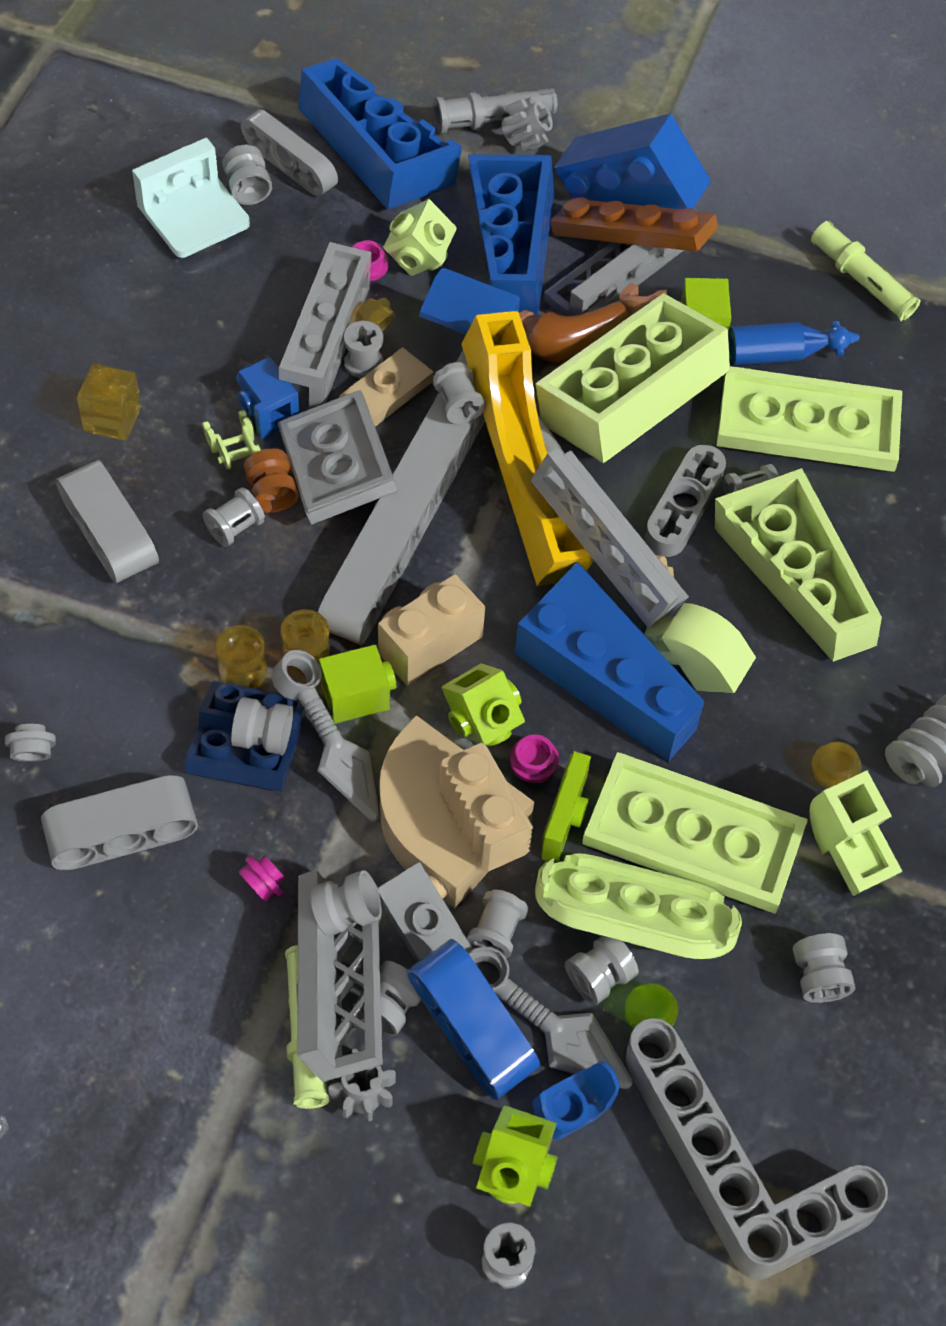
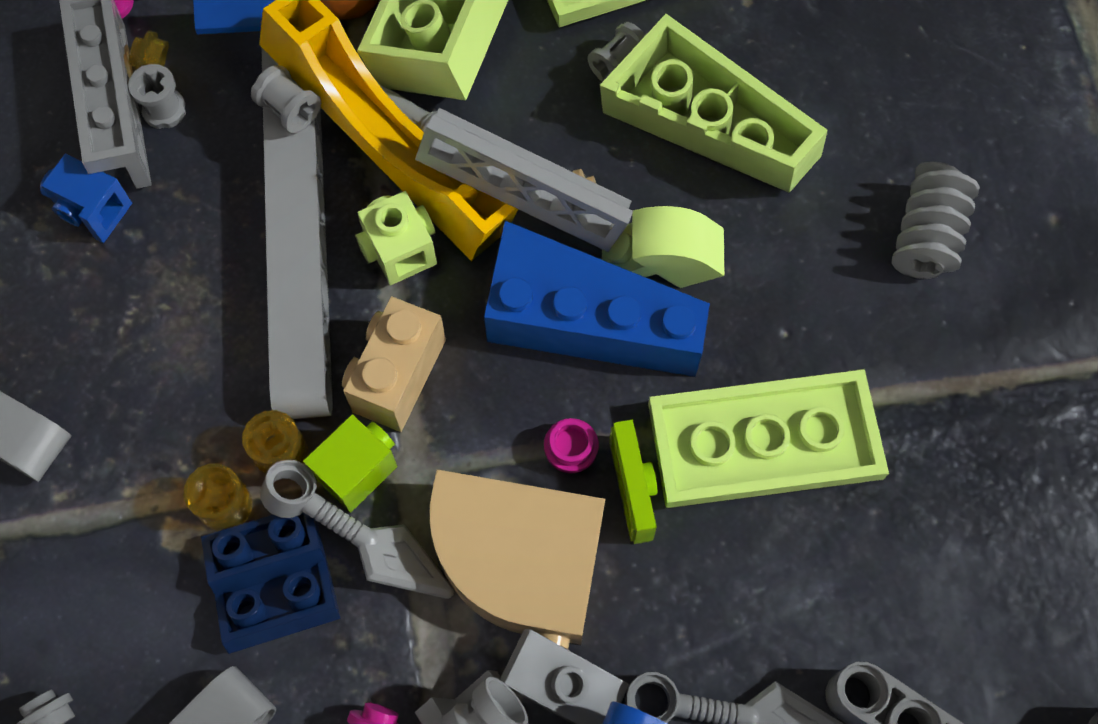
camera: 25 degrees left, 10 degrees up
yellowish green piece [202,410,260,470] -> none
light grey bush [203,487,265,547] -> none
light grey wheel [231,697,293,755] -> none
dark orange wheel [244,449,299,513] -> none
light grey tile [277,390,398,525] -> none
tan plate [339,347,434,427] -> none
tan brick [439,743,533,872] -> none
lime brick [441,663,525,746] -> none
light grey bush [467,889,528,958] -> none
yellowish green tile [535,854,742,959] -> none
light grey wheel [565,936,639,1005] -> none
clear neon green plate [625,983,678,1029] -> none
light grey beam [645,445,726,557] -> none
light grey wheel [793,933,856,1003] -> none
yellowish green brick [810,771,902,896] -> none
clear yellow plate [811,742,862,788] -> none
none -> yellowish green brick [355,190,437,286]

